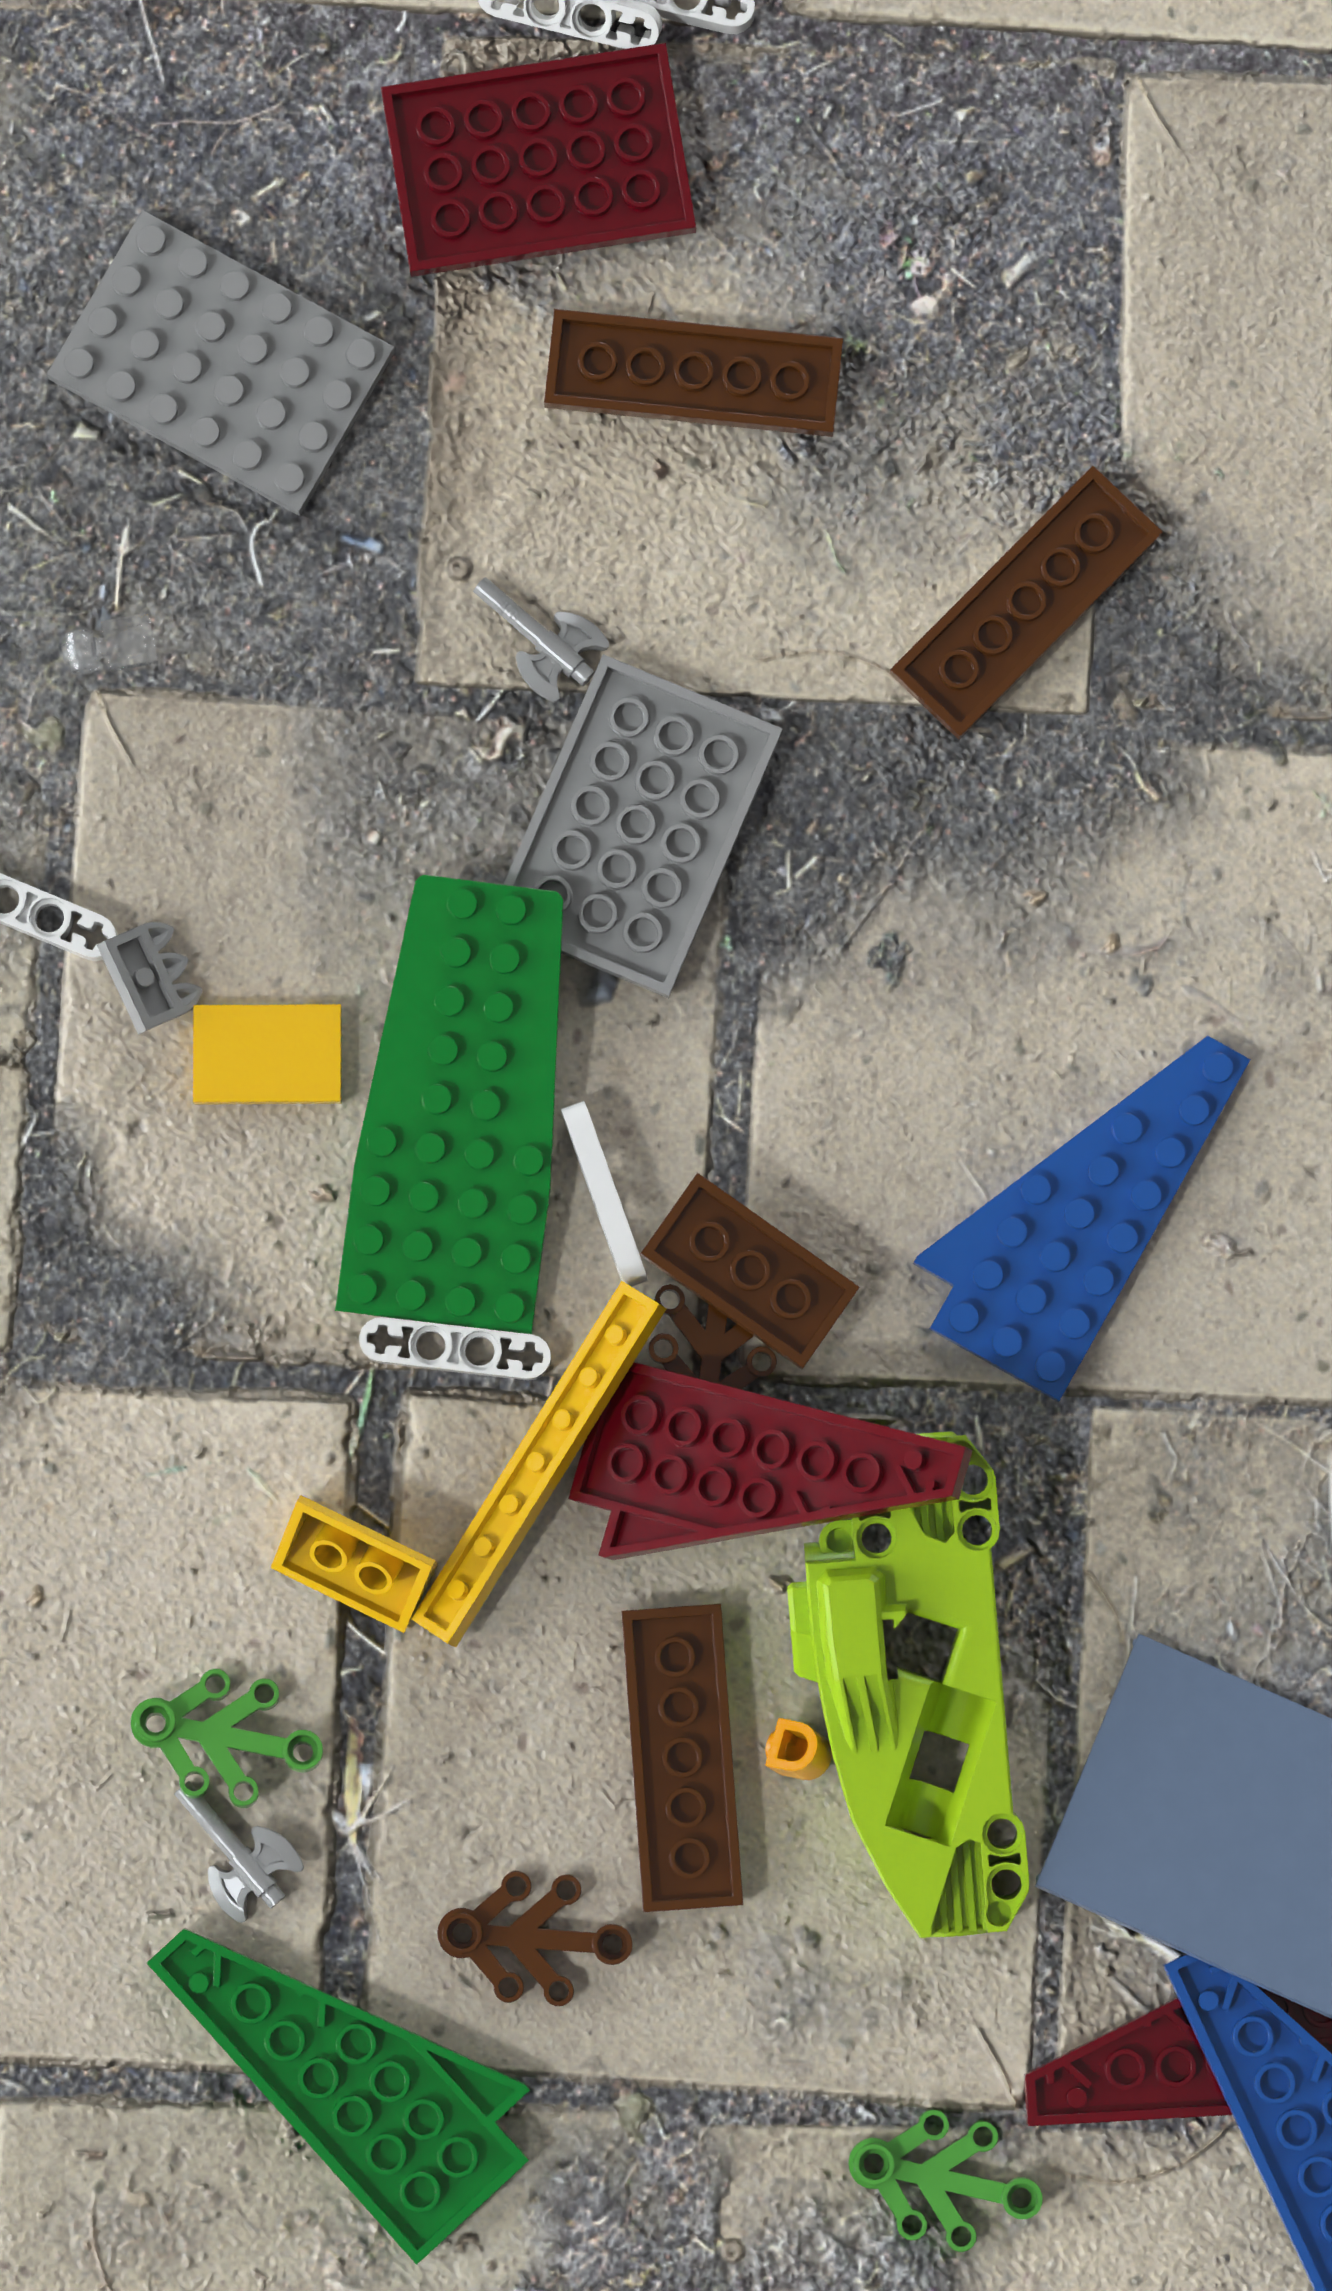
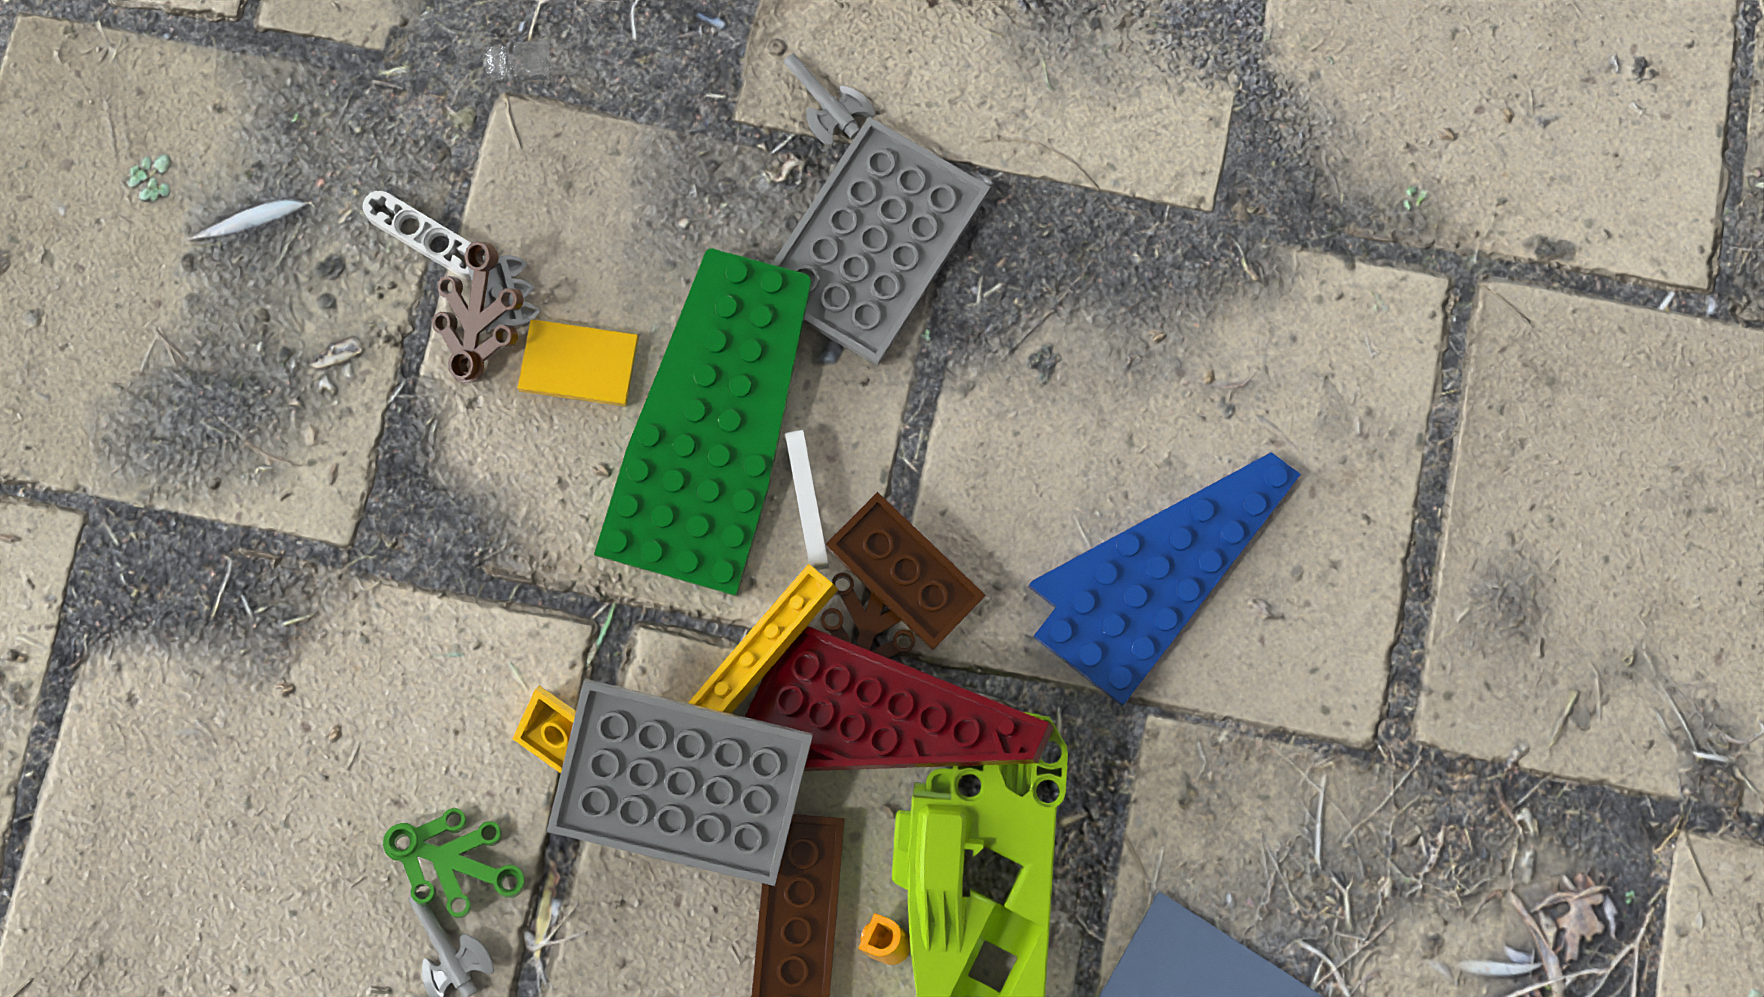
camera: 10 degrees right, 5 degrees down
white beam [359,1317,551,1380] -> none
reddish brown plate [889,466,1163,740] -> none
none -> plant [432,241,524,383]
none -> light grey plate [547,679,812,886]

